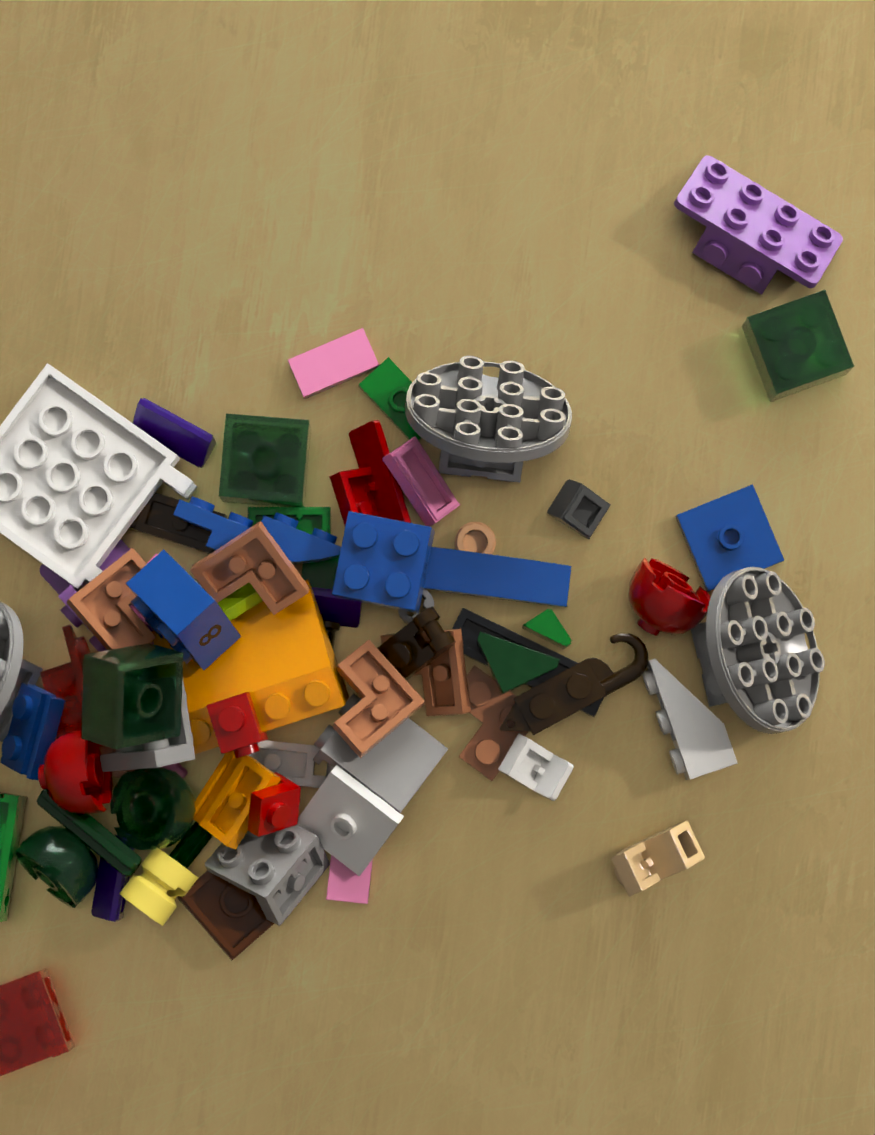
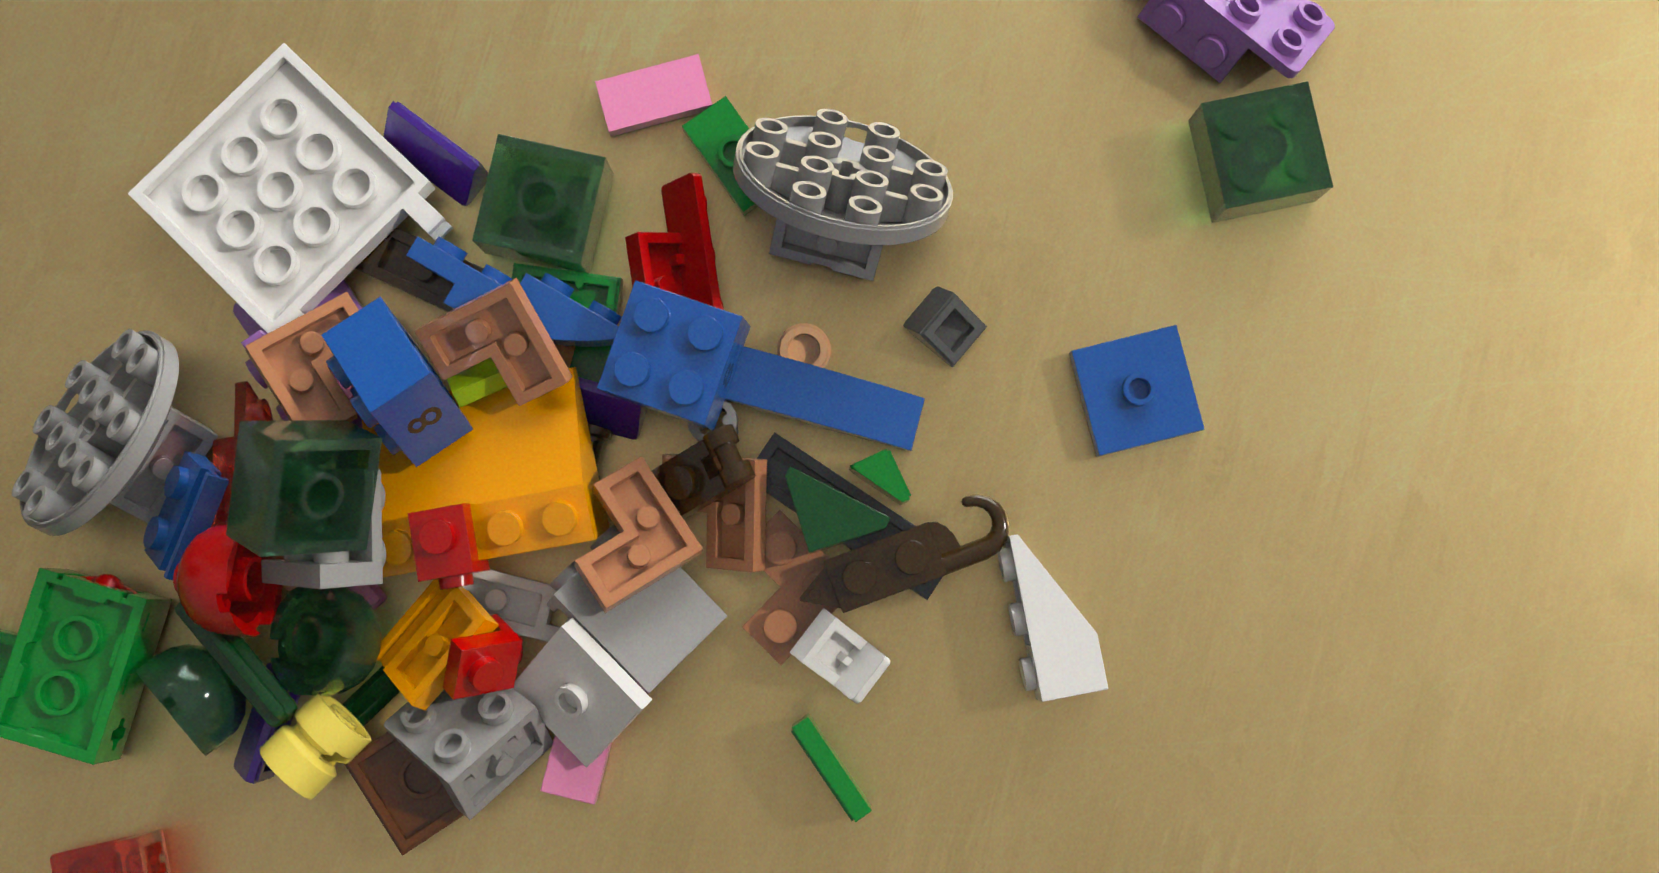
camera: 10 degrees right, 0 degrees up
bright pink tile [382,436,460,527] -> none
tan brick [611,820,705,897] -> none
red cylinder [628,558,711,636] -> none
light grey bracket [691,567,825,734] -> none
none -> green tile [791,713,872,822]

